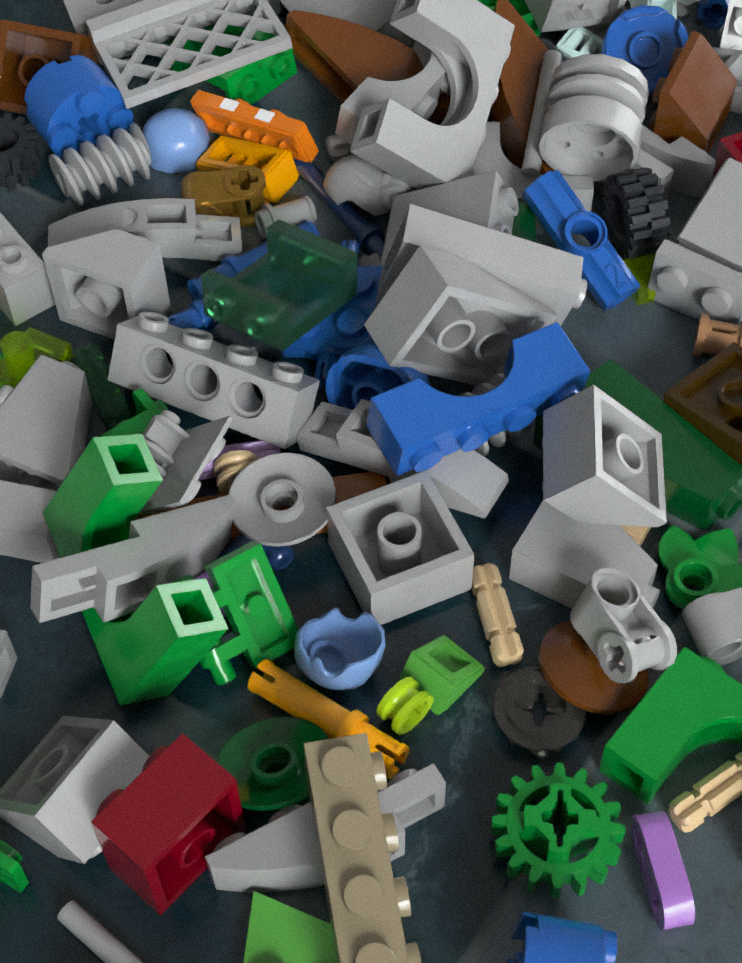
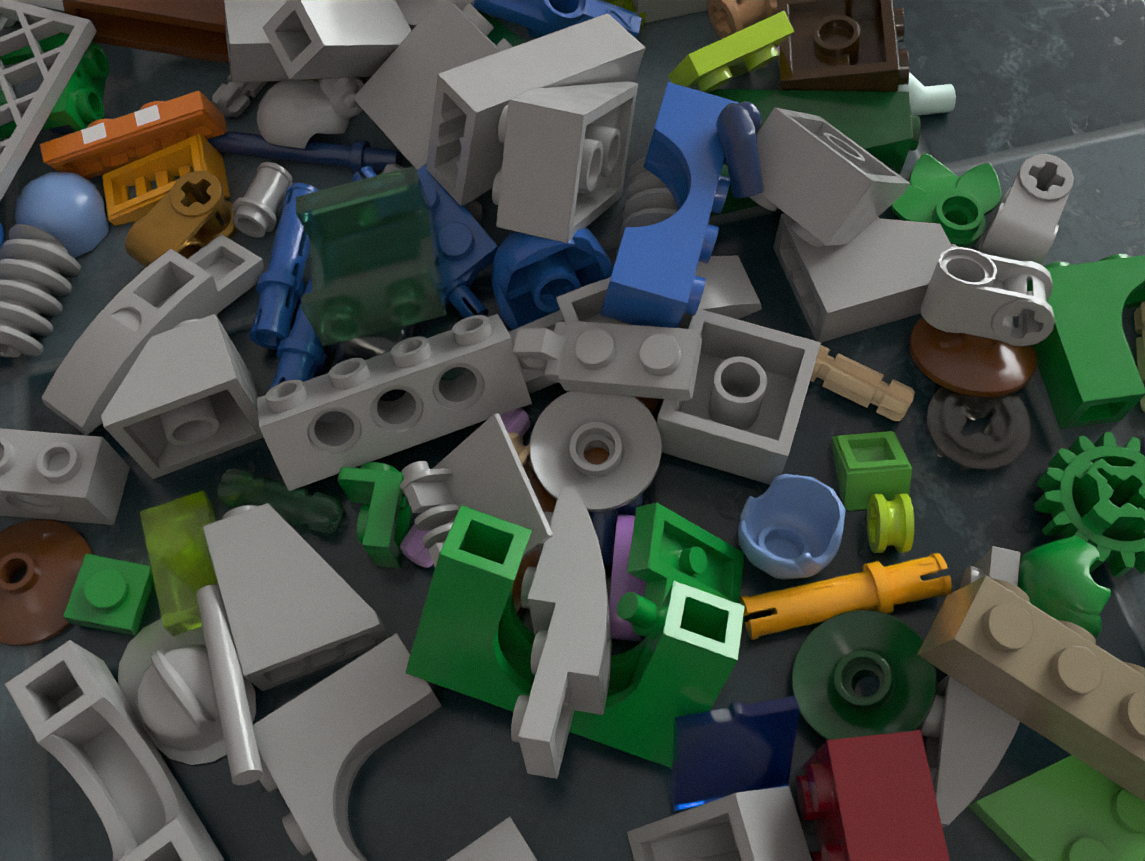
camera: 45 degrees left, 10 degrees up
none -> light grey hinge [513,321,702,401]
none -> lime wing [668,11,795,93]
none -> clear blue piece [671,696,800,811]
none -> dark blue arm [716,101,764,198]
none -> green hair [1017,536,1111,640]

